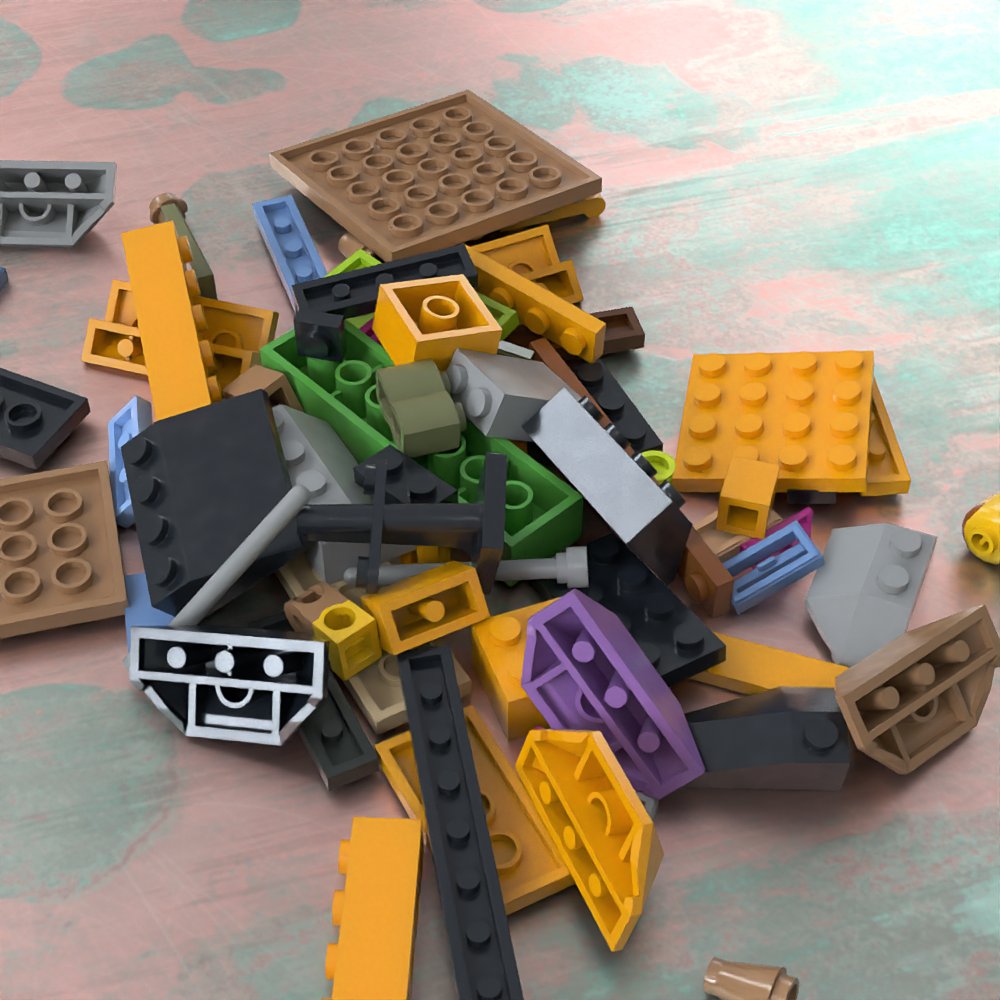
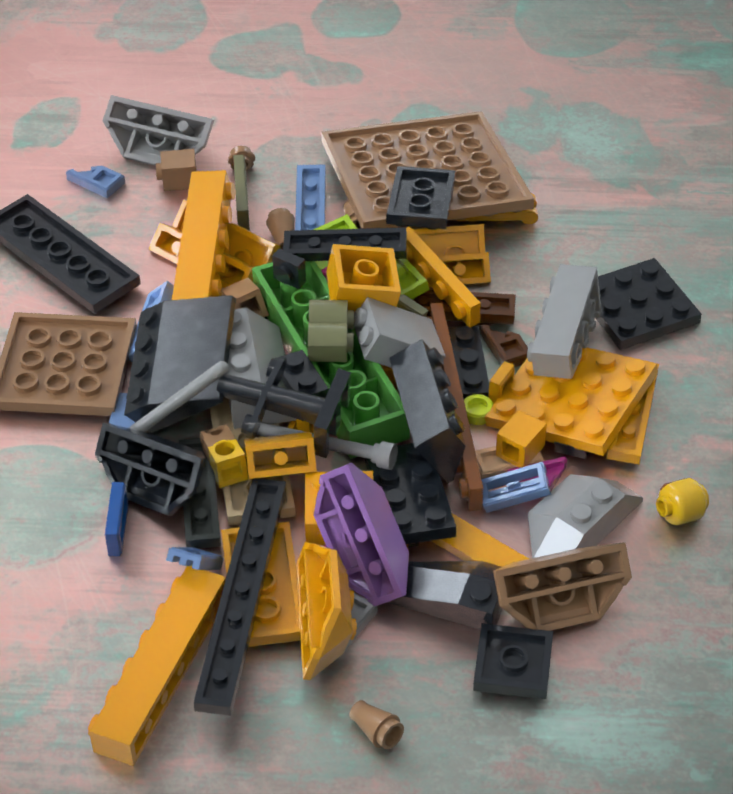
camera: 20 degrees right, 0 degrees up
none -> blue tile [105,482,129,556]
none -> medium nougat brick [156,149,196,191]
none -> medium blue tile [166,547,224,570]
none -> medium nougat cone [266,208,295,250]
none -> black plate [386,166,456,230]
none -> black plate [473,623,553,699]
none -> reddish brown tile [480,324,528,368]
none -> light orange tile [488,361,515,404]
none -> light grey wedge [527,264,602,379]
none -> black plate [595,258,702,350]

